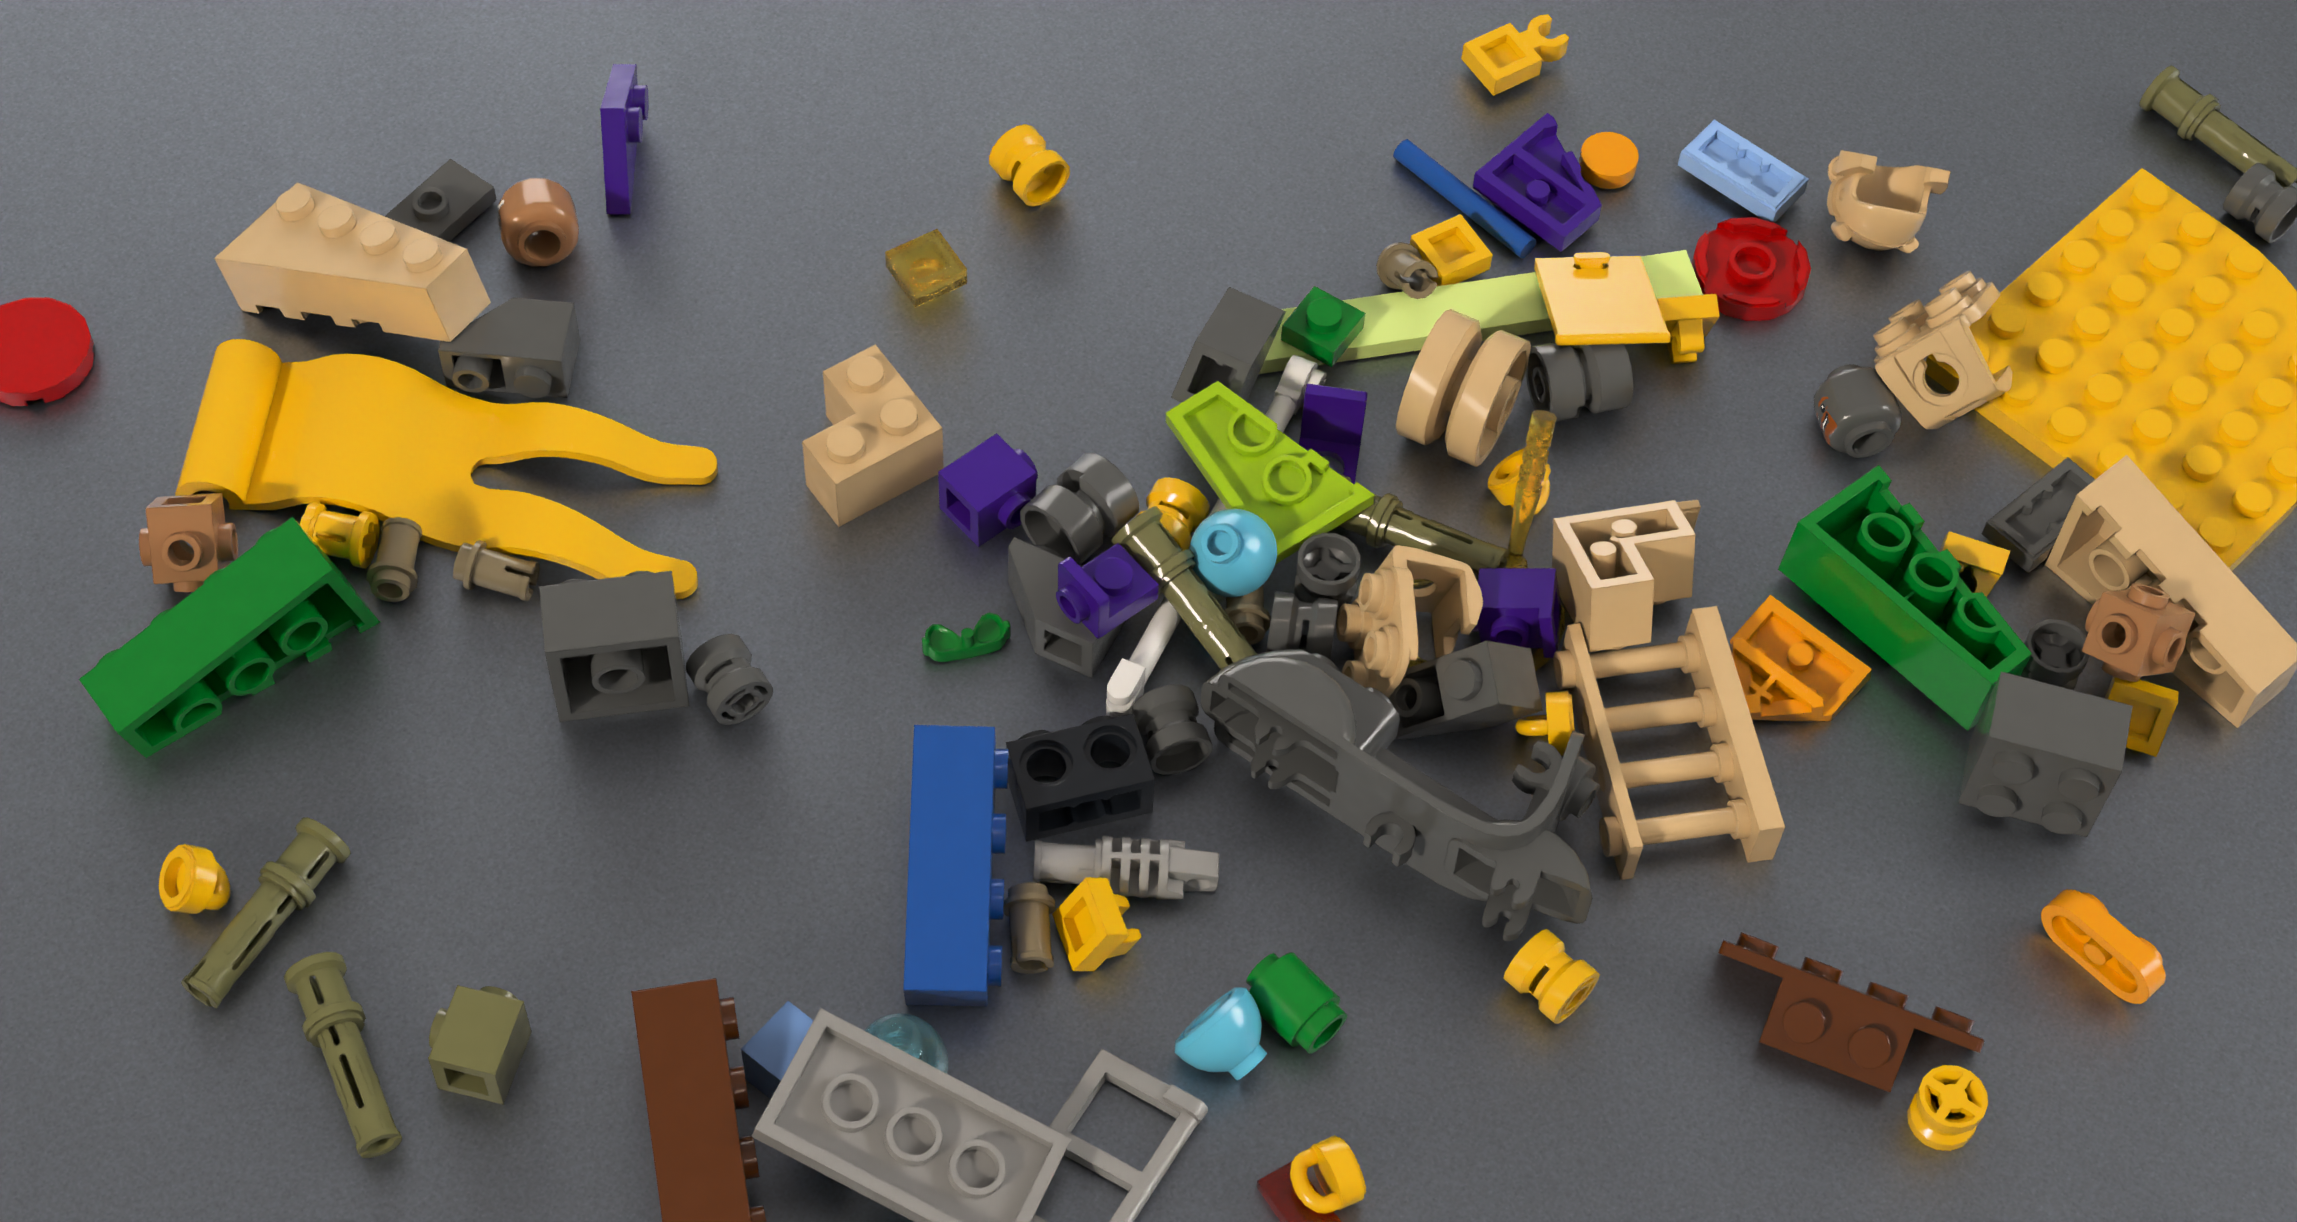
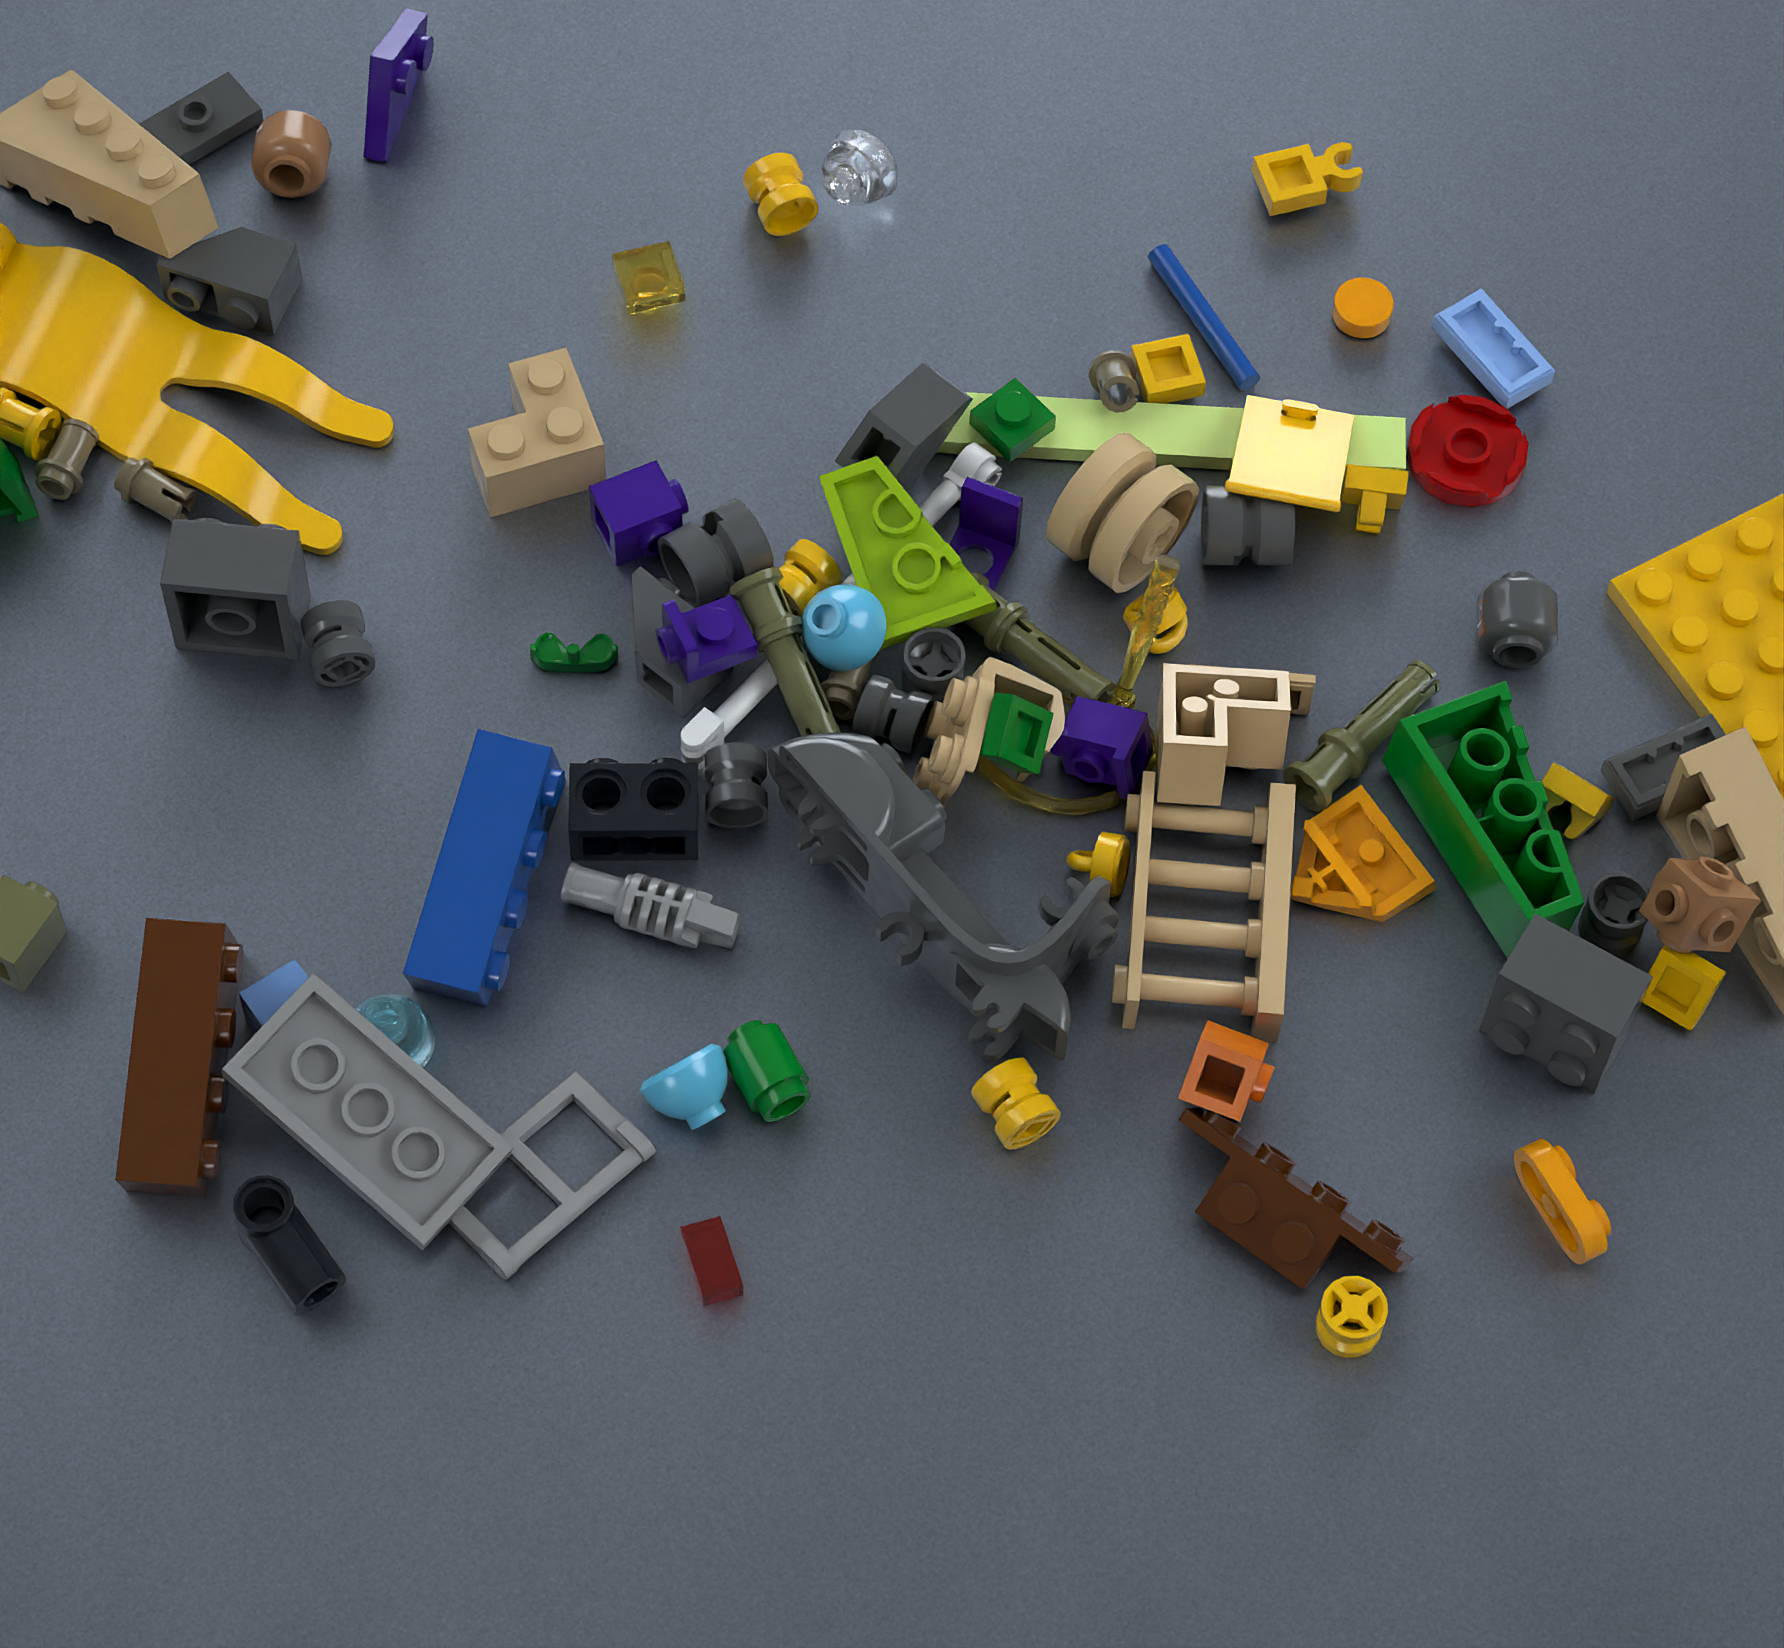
camera: 15 degrees right, 5 degrees up
dark tan pin [1004,882,1055,974] -> none
yellow tile [1052,877,1141,971] -> none
yellow tile [1290,1135,1366,1214] -> none
dark grey slope [1389,641,1543,740] -> none
dark purple wing [1472,113,1602,252] -> none
tan helmet [1827,150,1951,253] -> none
tan piece [1873,271,2013,429] -> none
none -> clear cone [822,130,898,207]
none -> green plate [979,693,1054,775]
none -> orange brick [1178,1020,1274,1121]
none -> olive pin [1283,660,1441,812]

